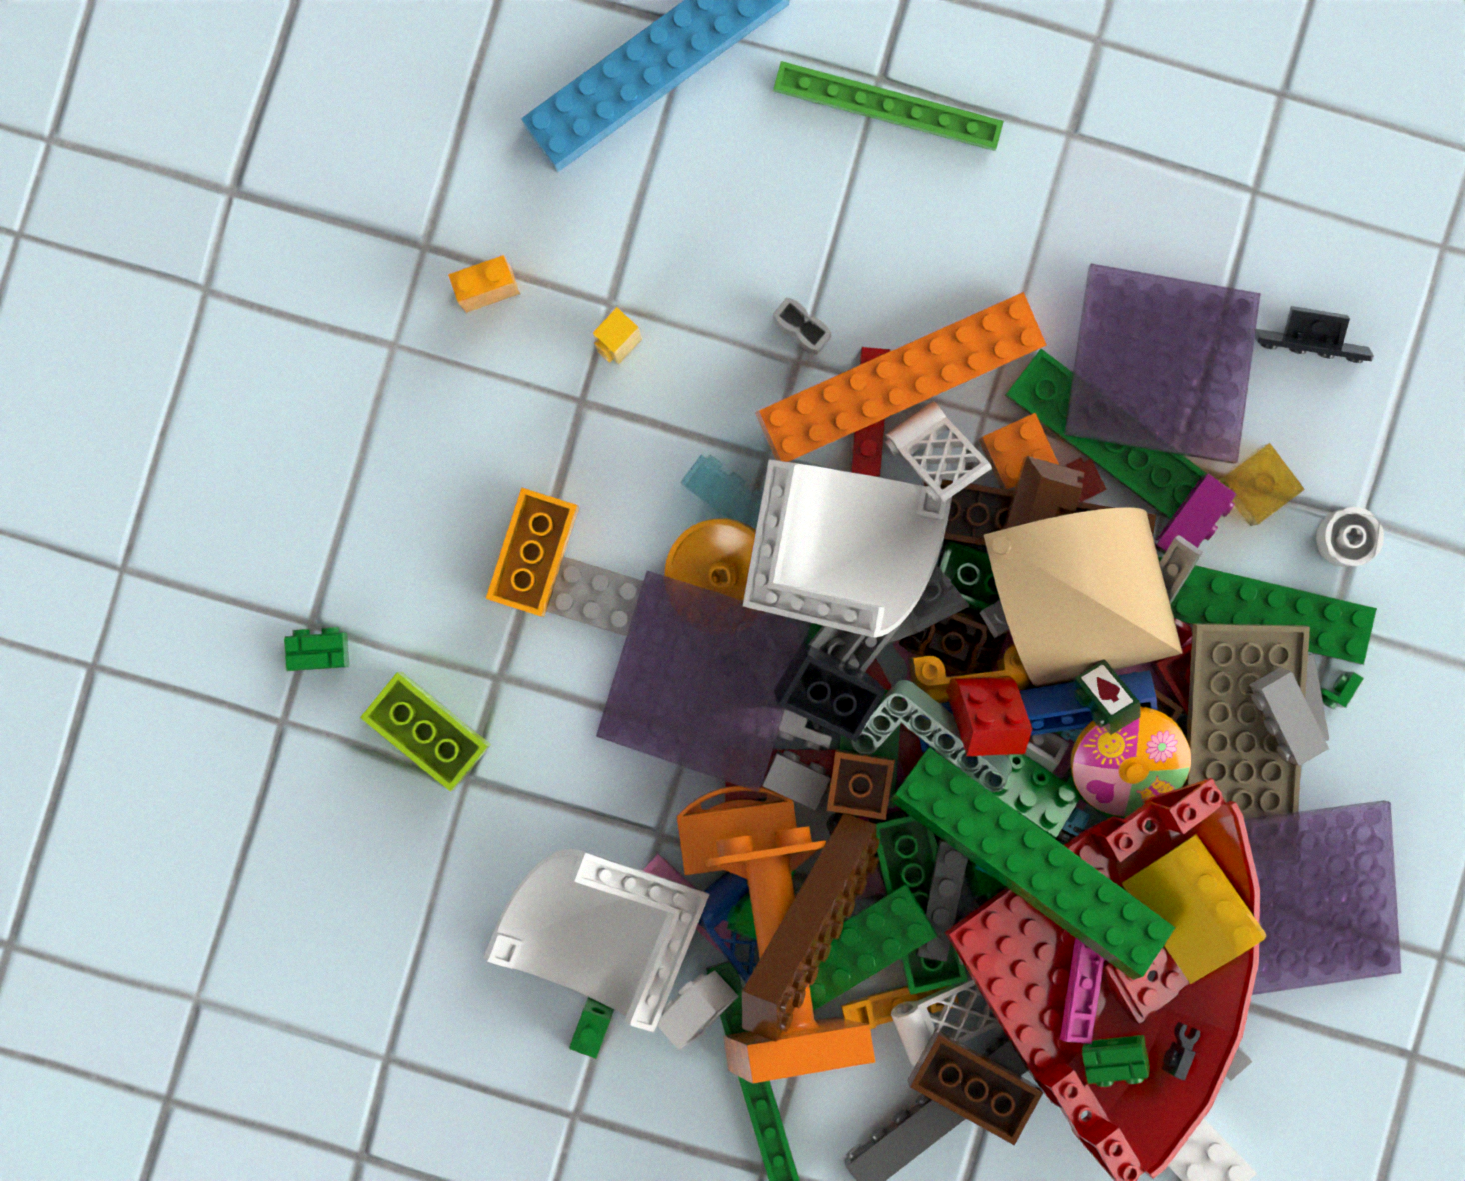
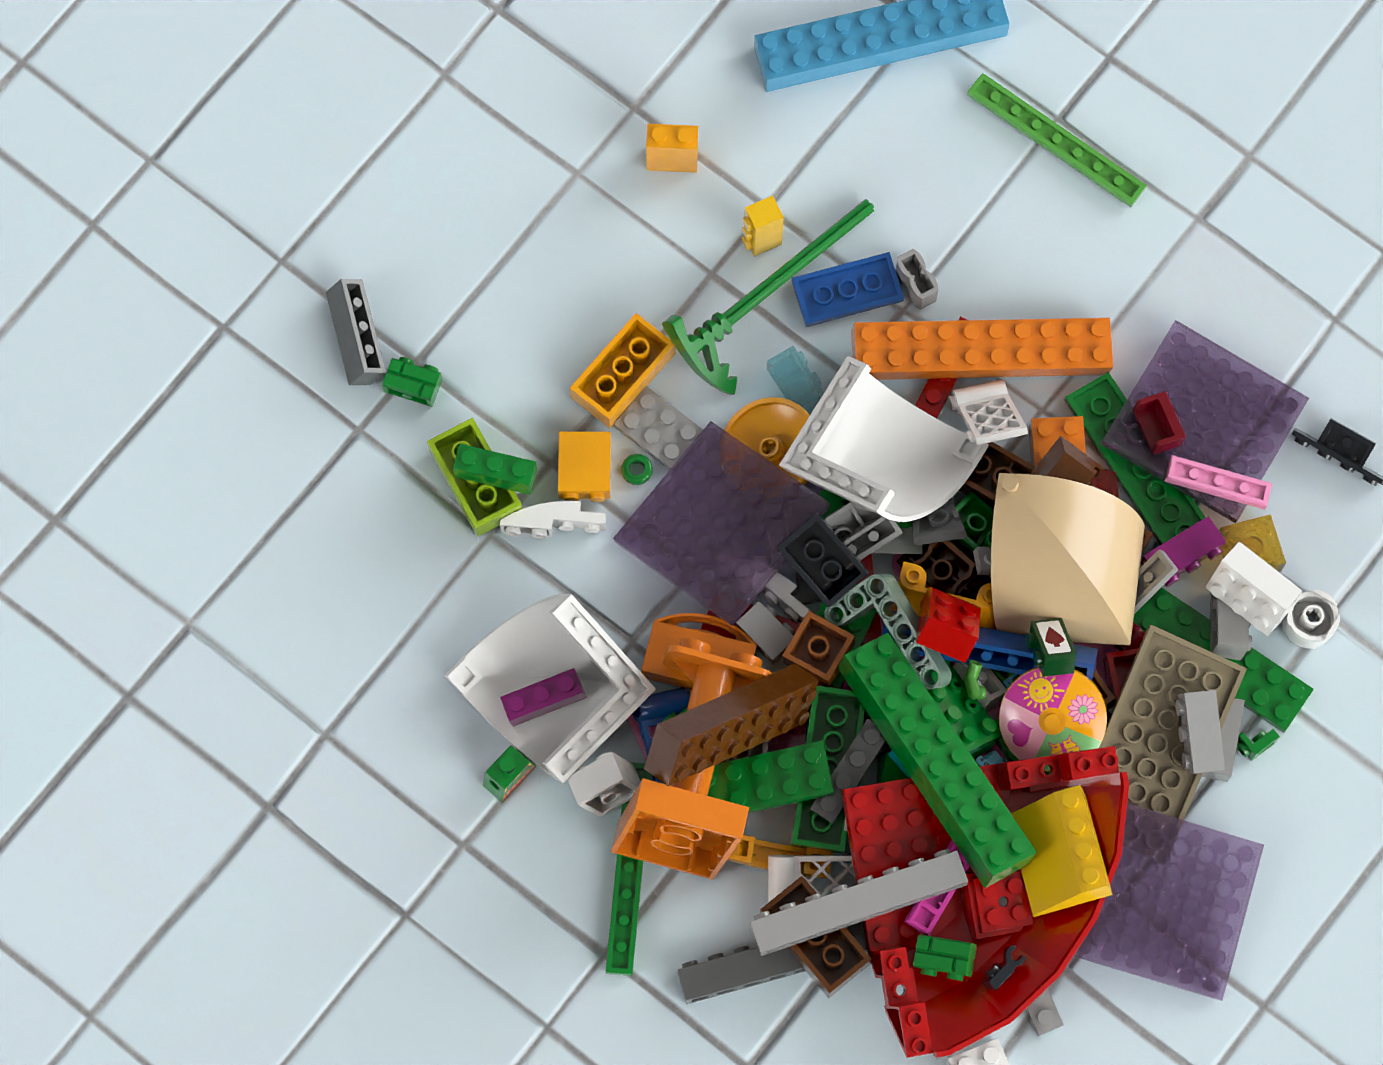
camera: 20 degrees right, 15 degrees down
none -> dark grey brick [326,279,386,385]
none -> green brick [453,444,537,495]
none -> white slope [500,501,606,539]
none -> magenta brick [500,668,587,727]
none -> light orange brick [558,431,611,502]
none -> green piece [621,454,653,485]
none -> green piece [662,199,874,395]
none -> light grey brick [750,849,968,956]
none -> blue plate [792,252,904,327]
none -> bright green arm [964,660,986,700]
none -> dark red panel [1132,391,1186,455]
none -> bright pink tile [1164,455,1272,510]
none -> white brick [1205,542,1302,636]
none -> light grey brick [1210,592,1252,660]

